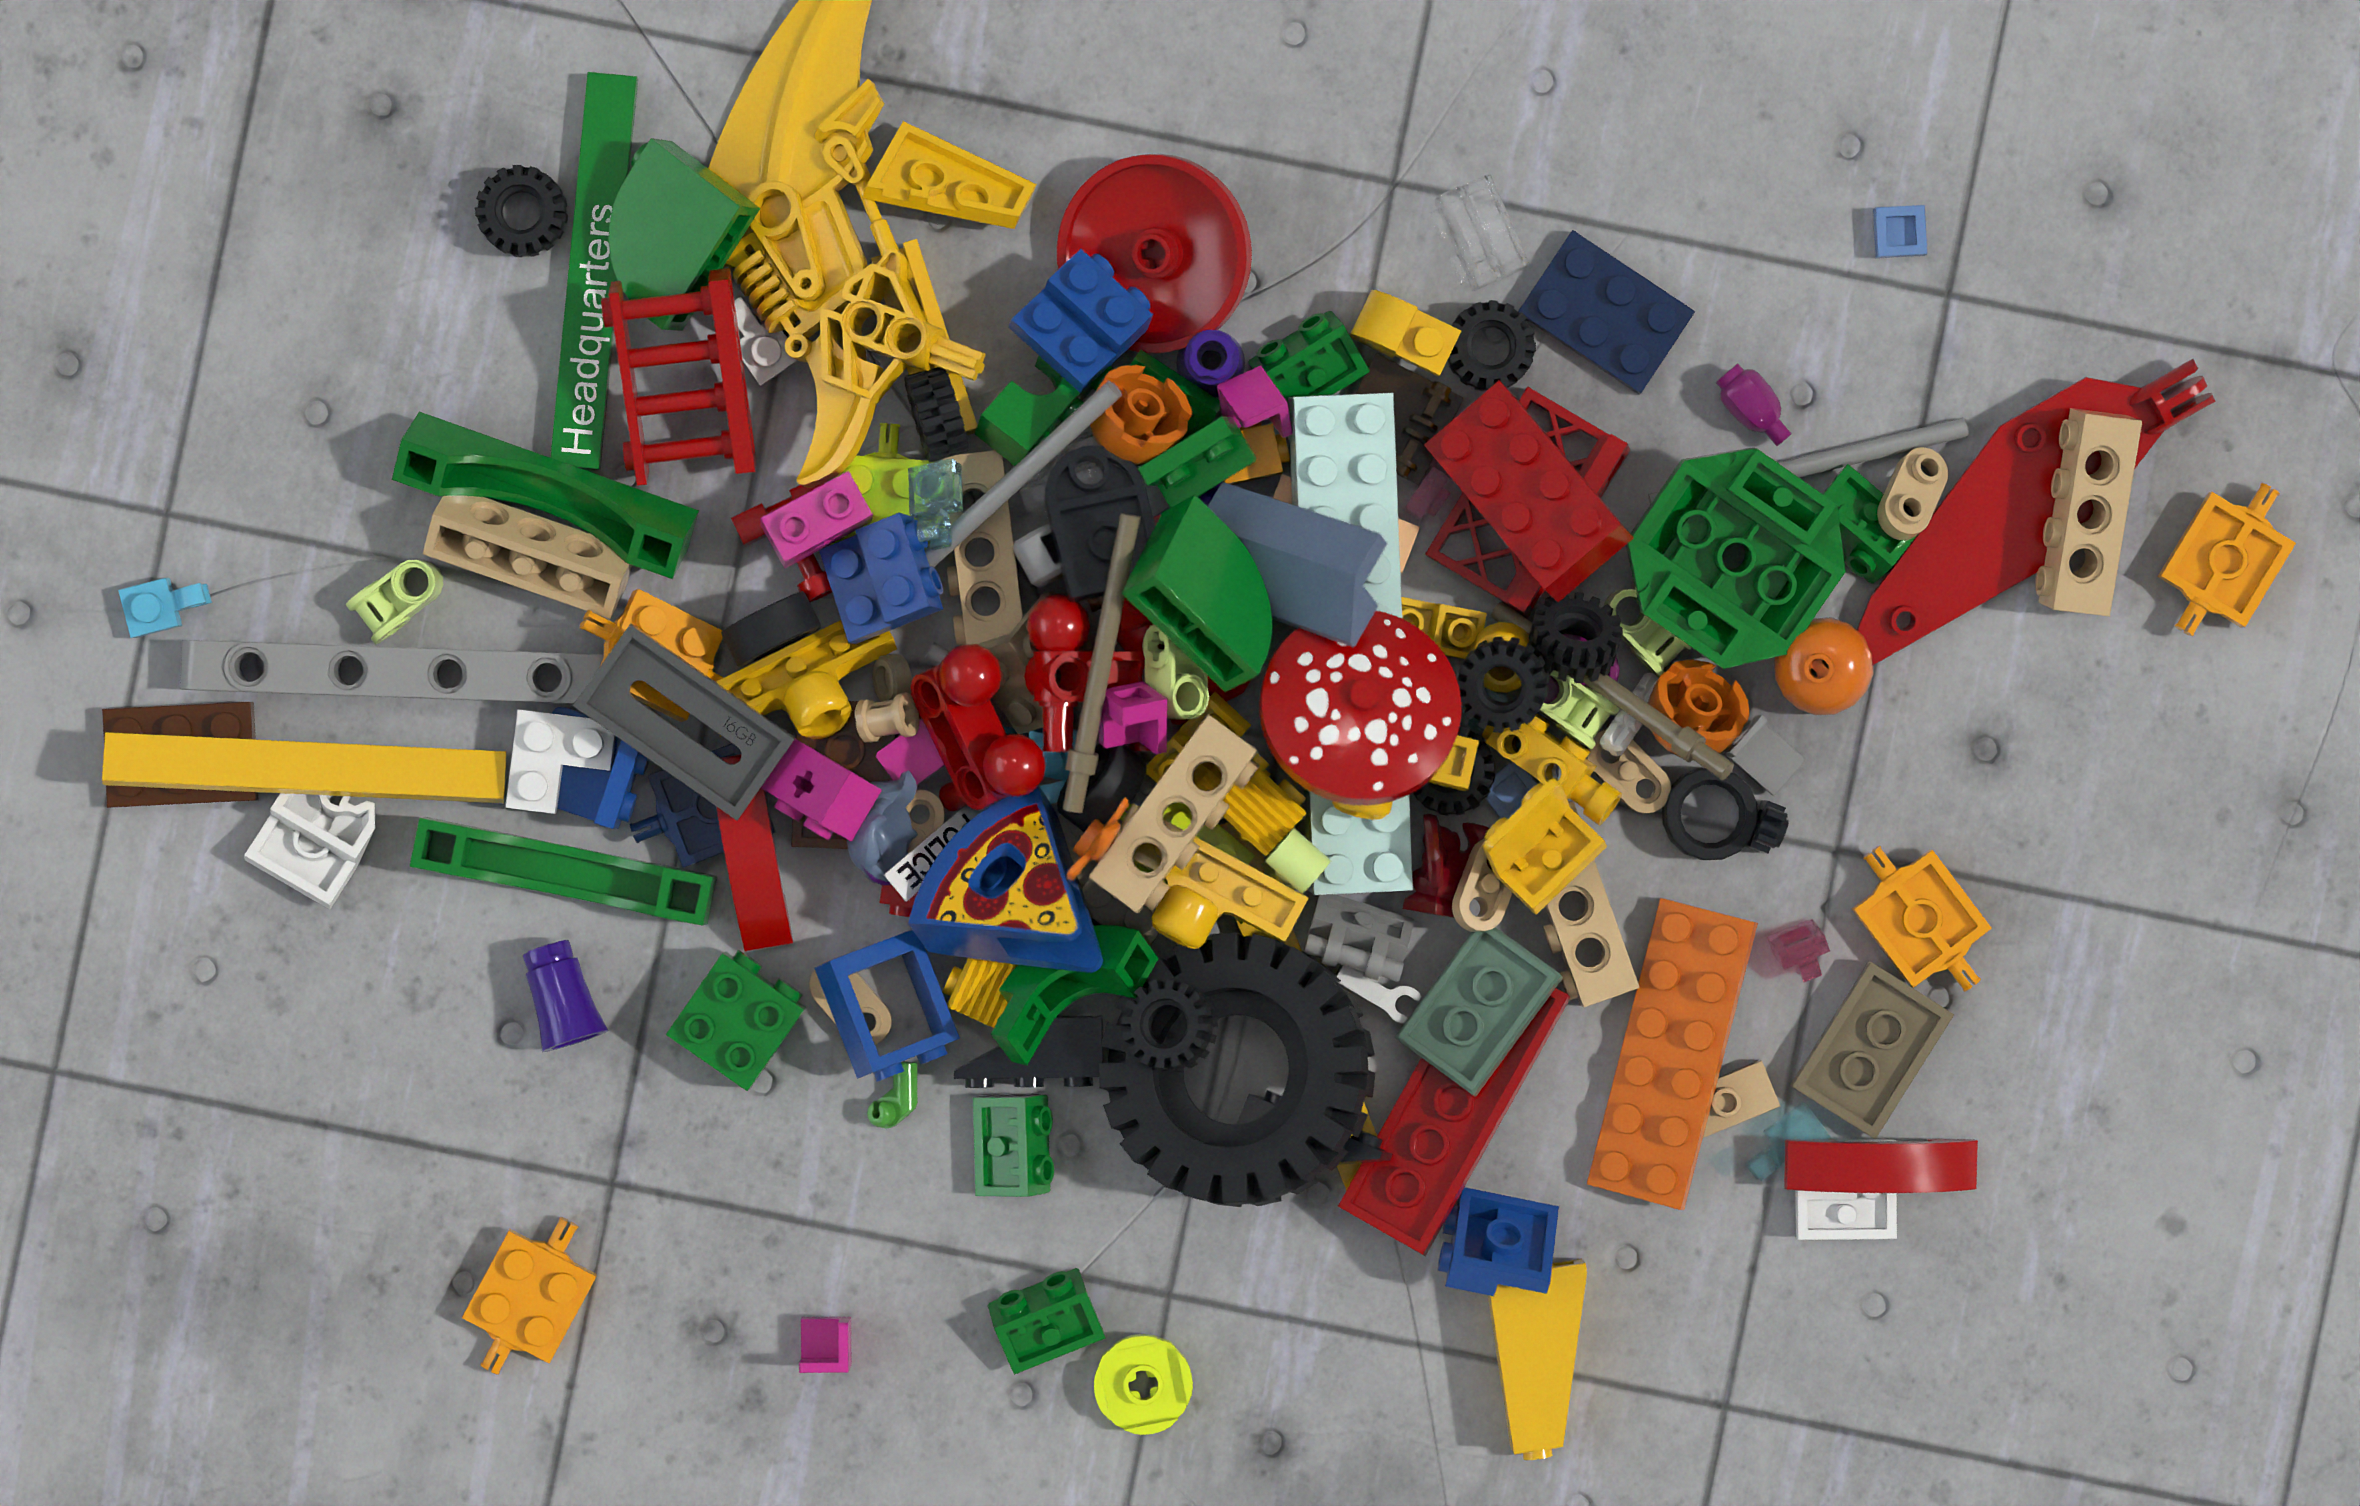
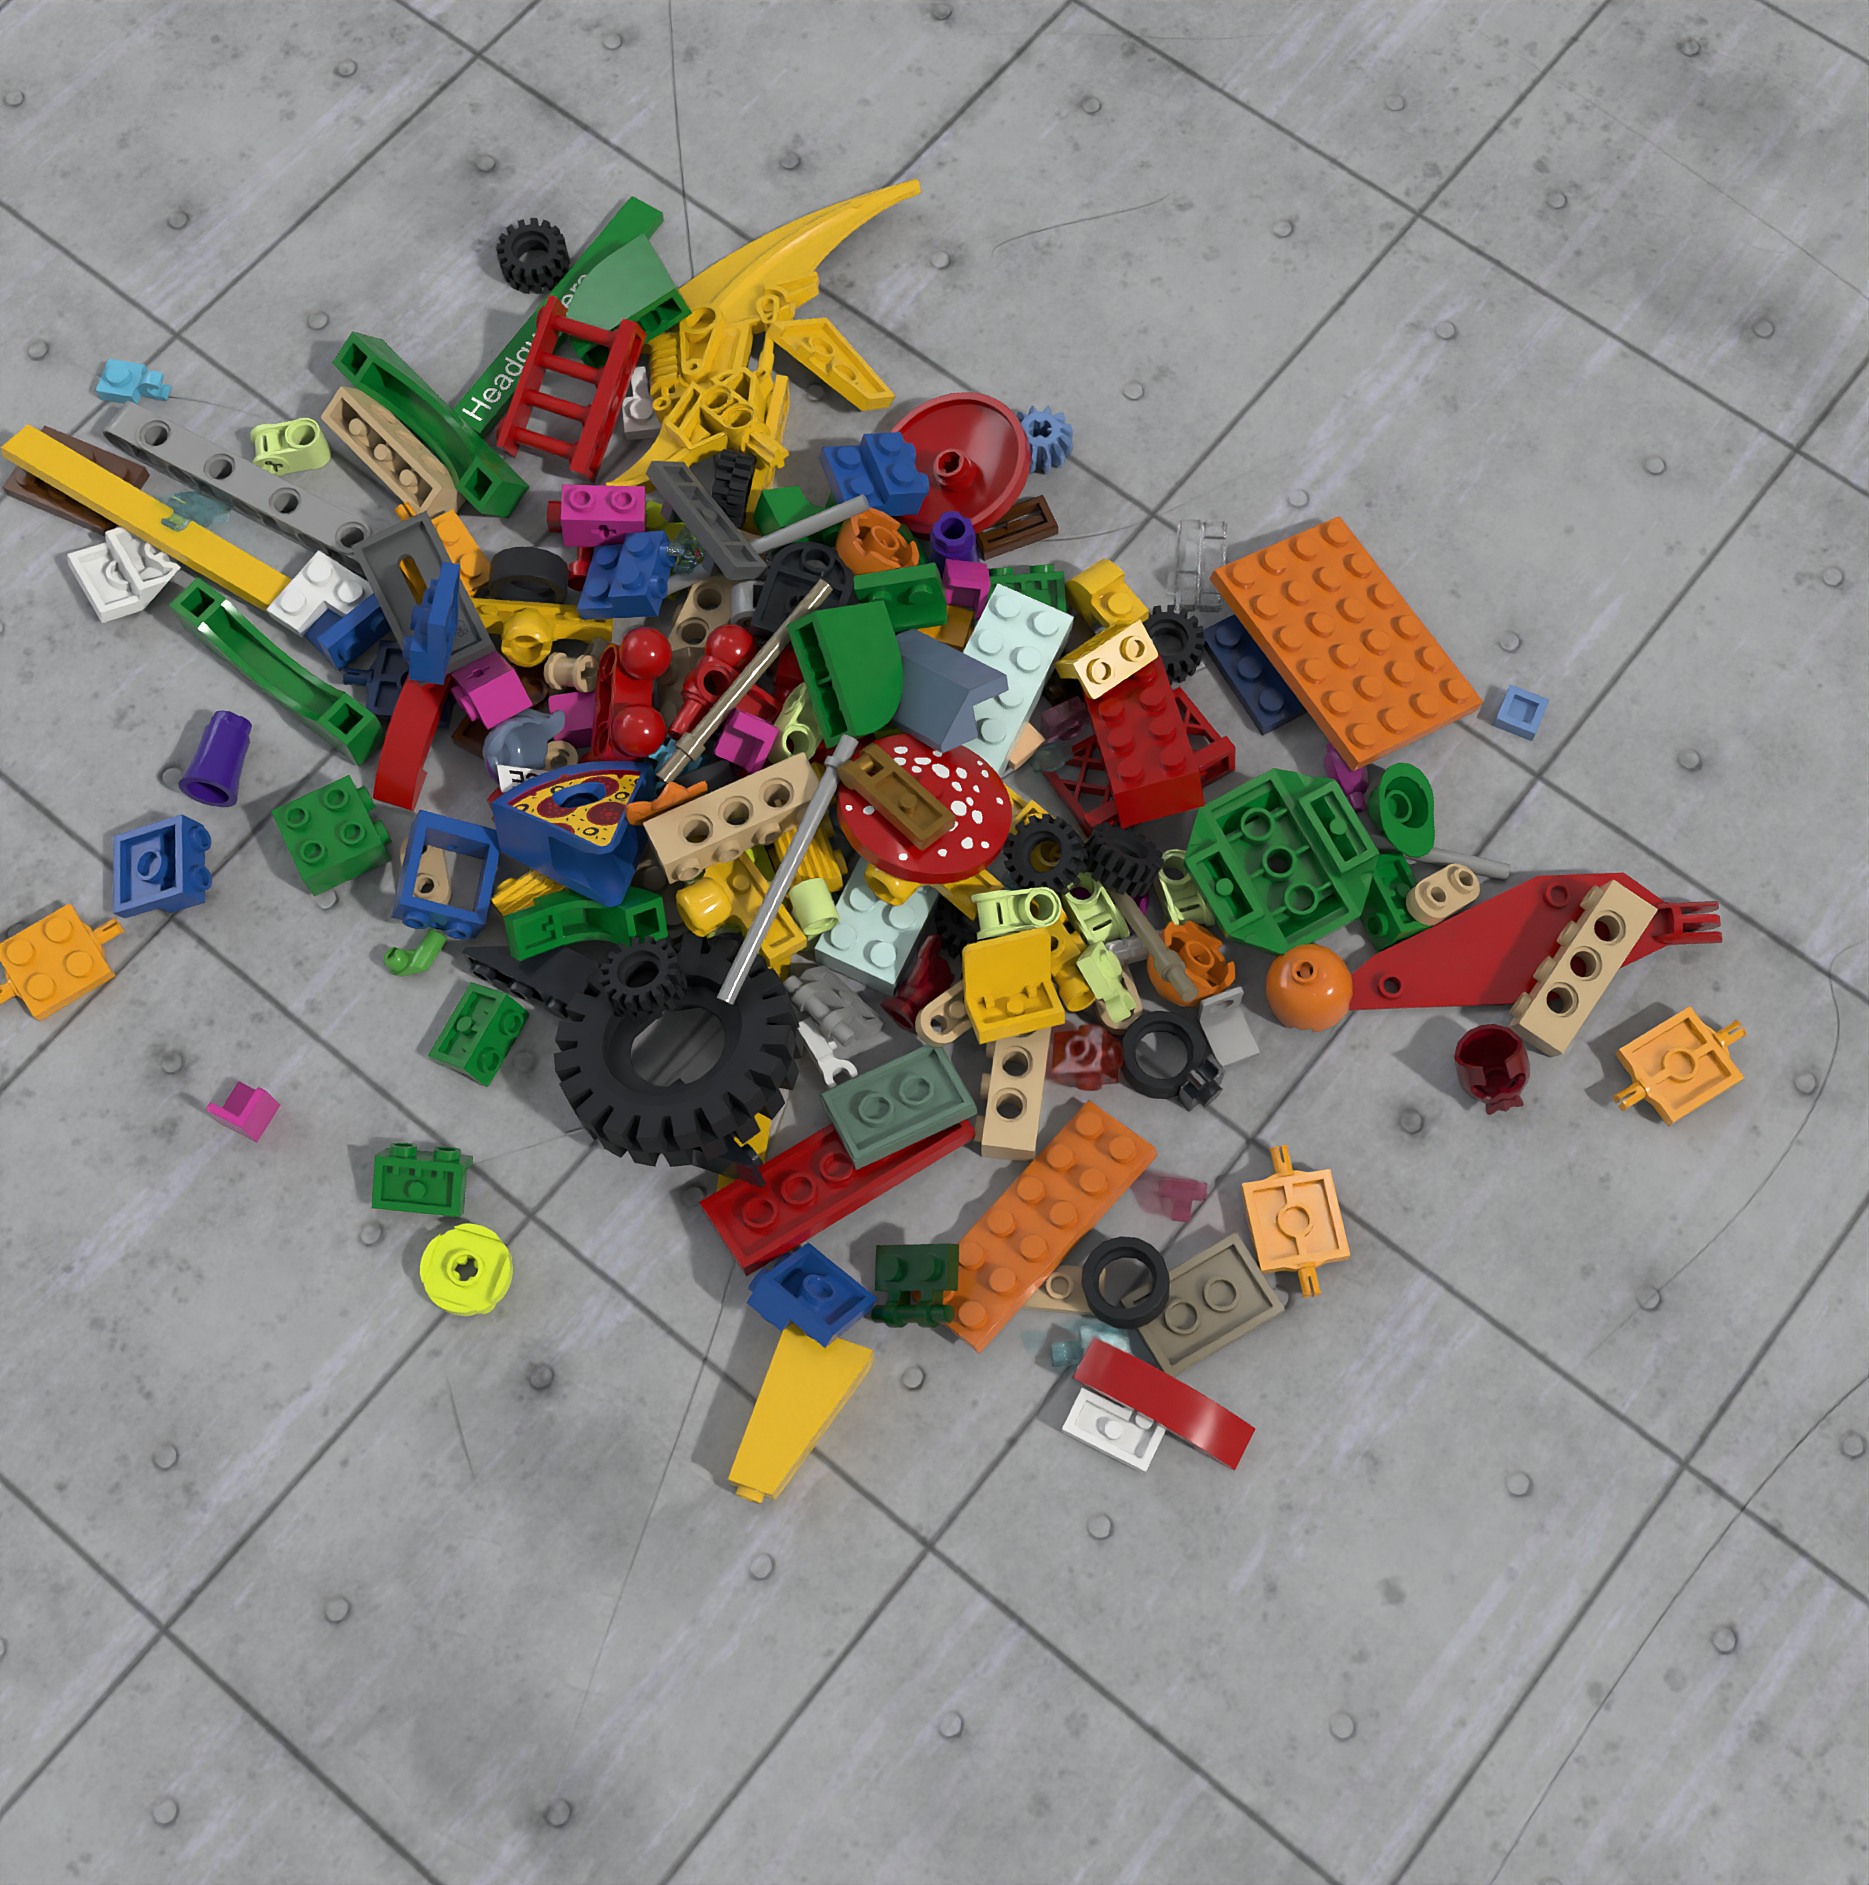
camera: 30 degrees right, 20 degrees down
none -> blue plate [113,814,212,919]
none -> clear light blue plate [161,491,231,532]
none -> blue plate [402,562,460,685]
none -> dark grey hinge [646,461,768,580]
none -> light grey bar [716,734,859,1005]
none -> pearl gold plate [837,743,956,851]
none -> dark green plate [871,1243,959,1328]
none -> yellowish green piece [971,887,1061,940]
none -> reddish brown tile [975,495,1059,561]
none -> medium blue gear [1016,405,1073,475]
none -> clear light blue plant [1028,742,1074,773]
none -> clear red brick [1051,1024,1124,1091]
none -> yellow bracket [1053,619,1158,699]
none -> yellowish green plate [1076,940,1136,1023]
none -> black tyre [1081,1236,1170,1330]
none -> orange plate [1209,516,1483,772]
none -> green piece [1368,762,1435,858]
none -> dark red helmet [1454,1024,1530,1115]

